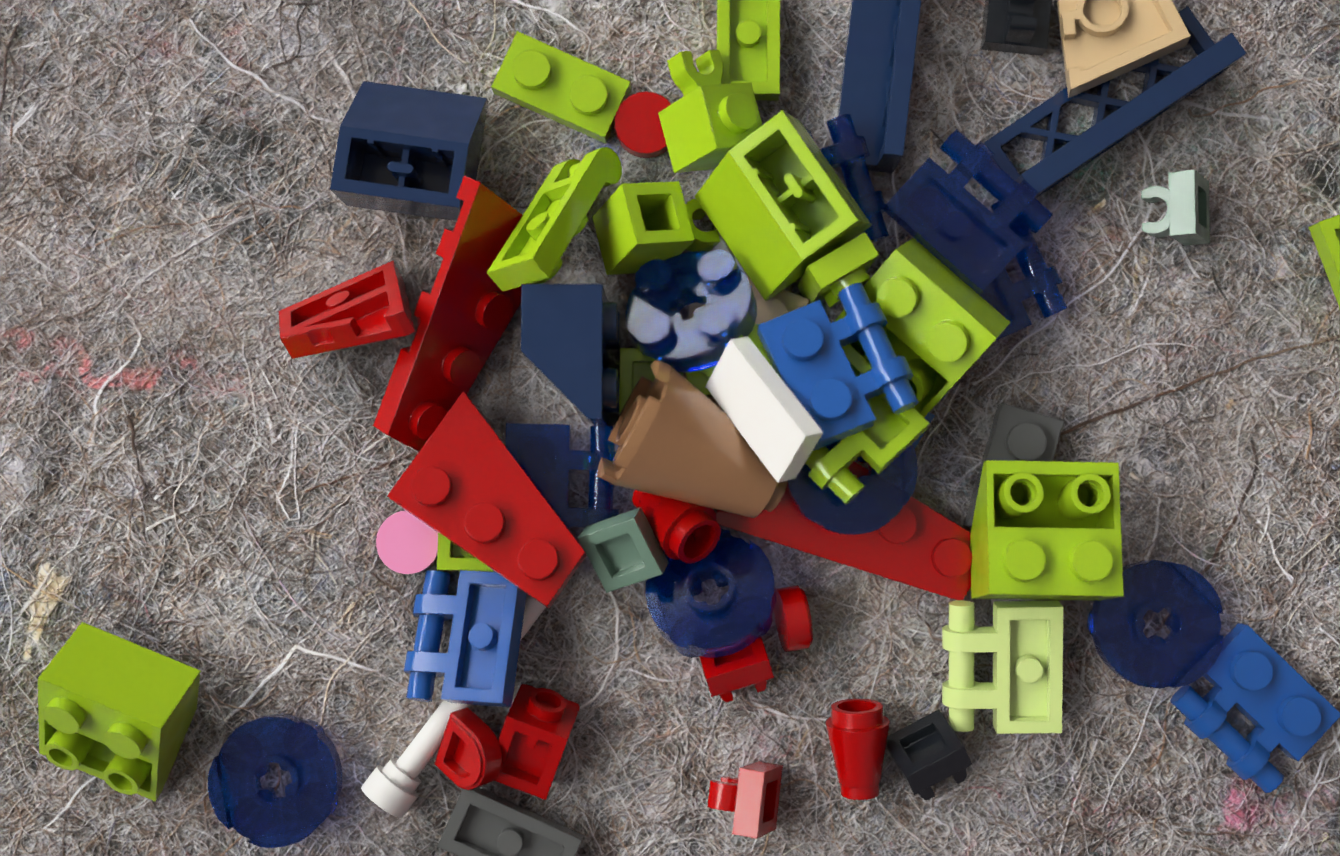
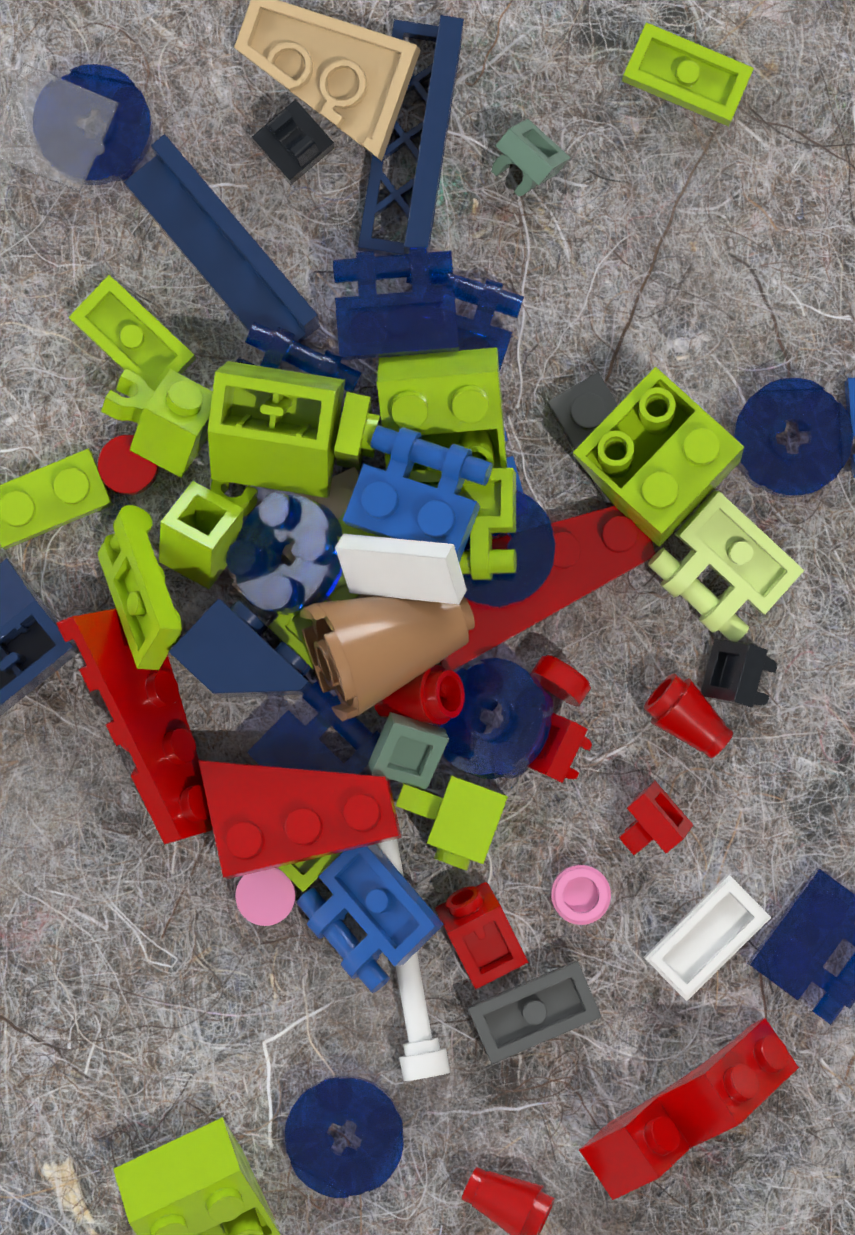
camera: 55 degrees left, 0 degrees up
red wing [279,260,415,359] -> none
red tile [434,707,502,790] -> none
none -> lime brick [396,776,508,871]
none -> bright pink tile [551,865,611,925]

